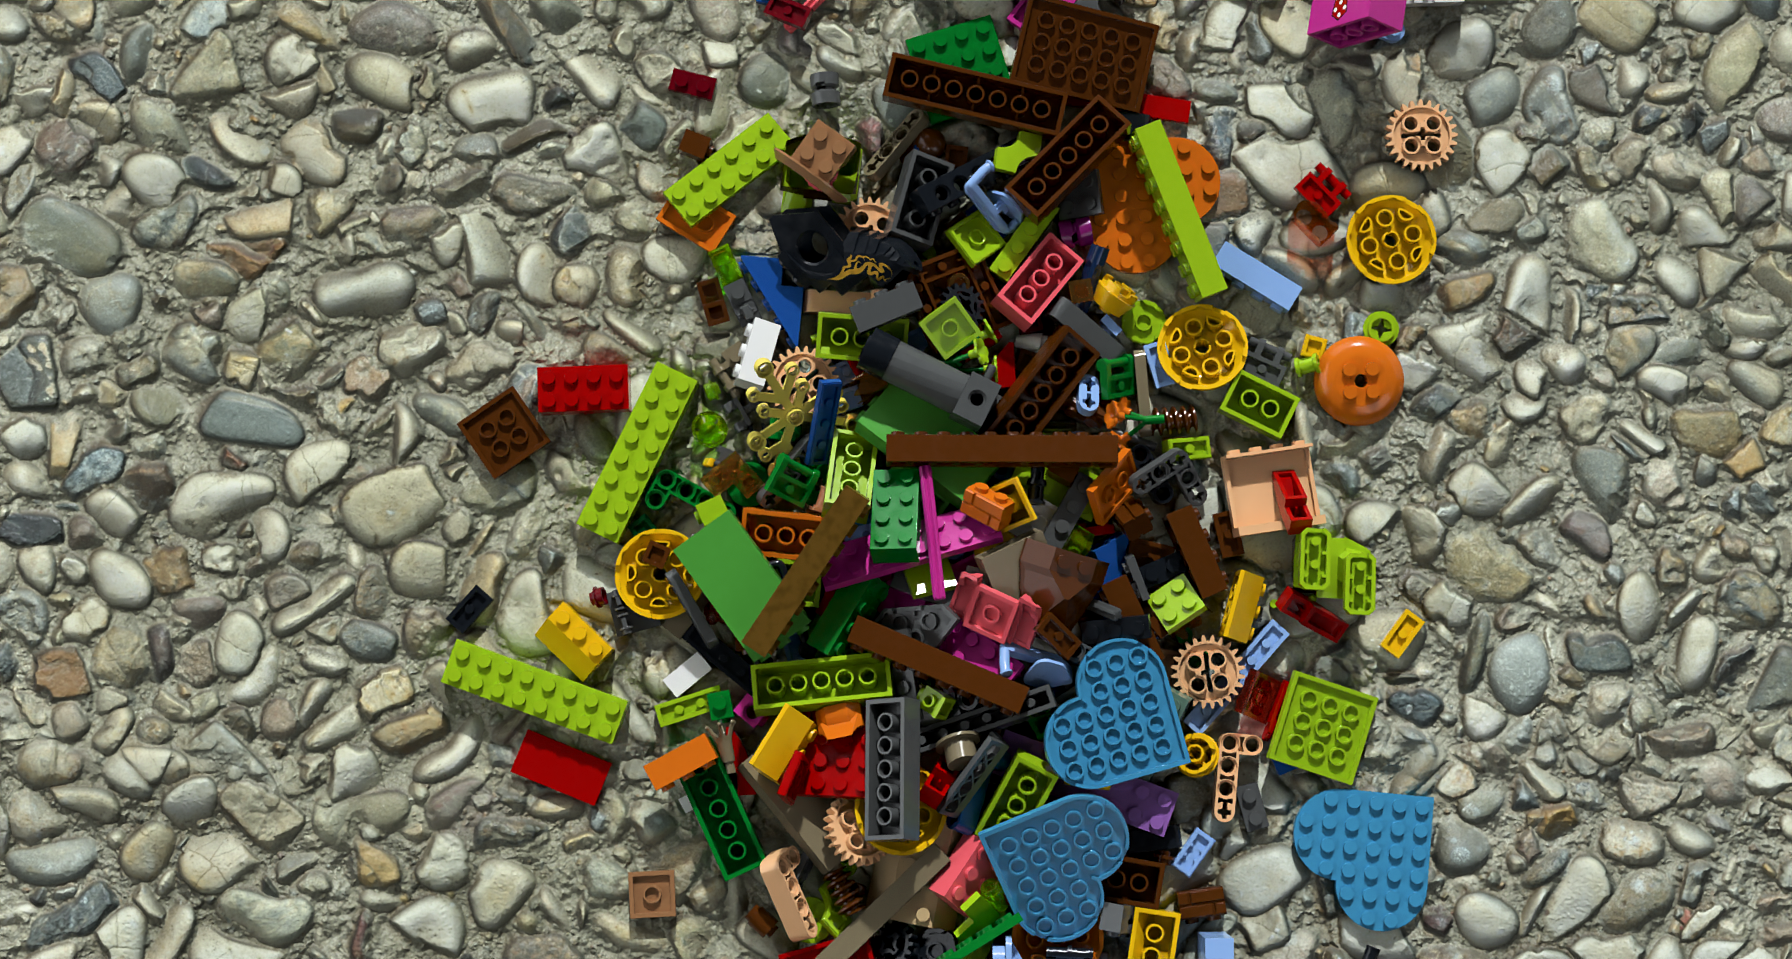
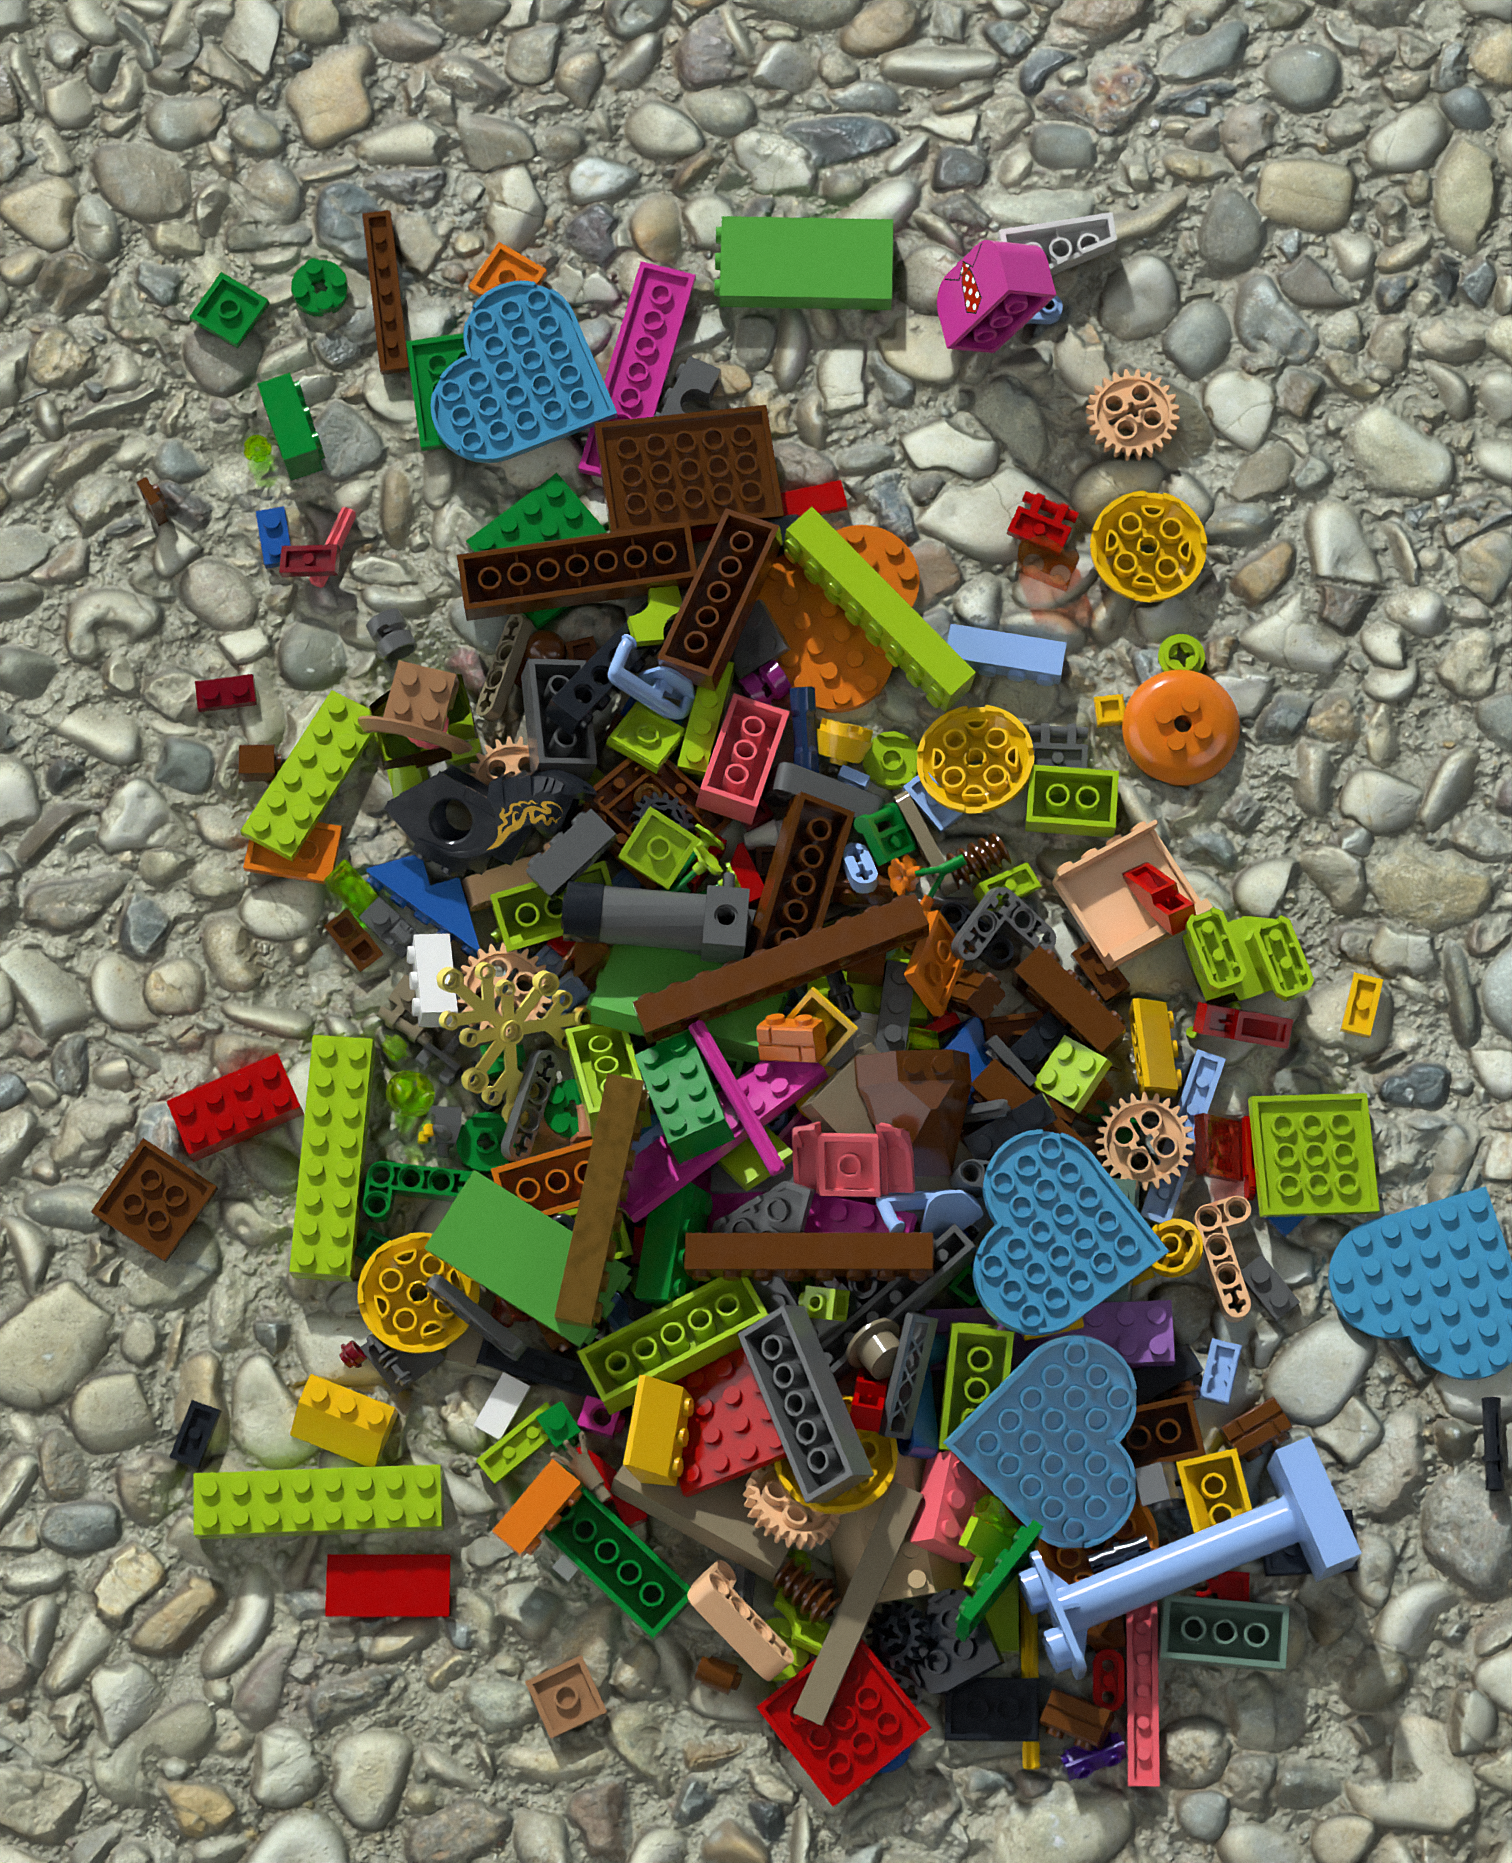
camera: 20 degrees left, 10 degrees down
reddish brown plate [641,540,672,570] -> none
lime brick [694,495,728,527] -> none
clear orange plate [700,450,765,499] -> none
green plate [764,452,820,508] -> none
red plate [777,750,810,806] -> none
blue tile [805,379,843,466] -> none
orange slope [815,702,865,740] -> none
reddish brown plate [1033,612,1082,660] -> none
clear orange plate [1068,278,1095,304] -> none
lime bush [1294,353,1321,378] -> none

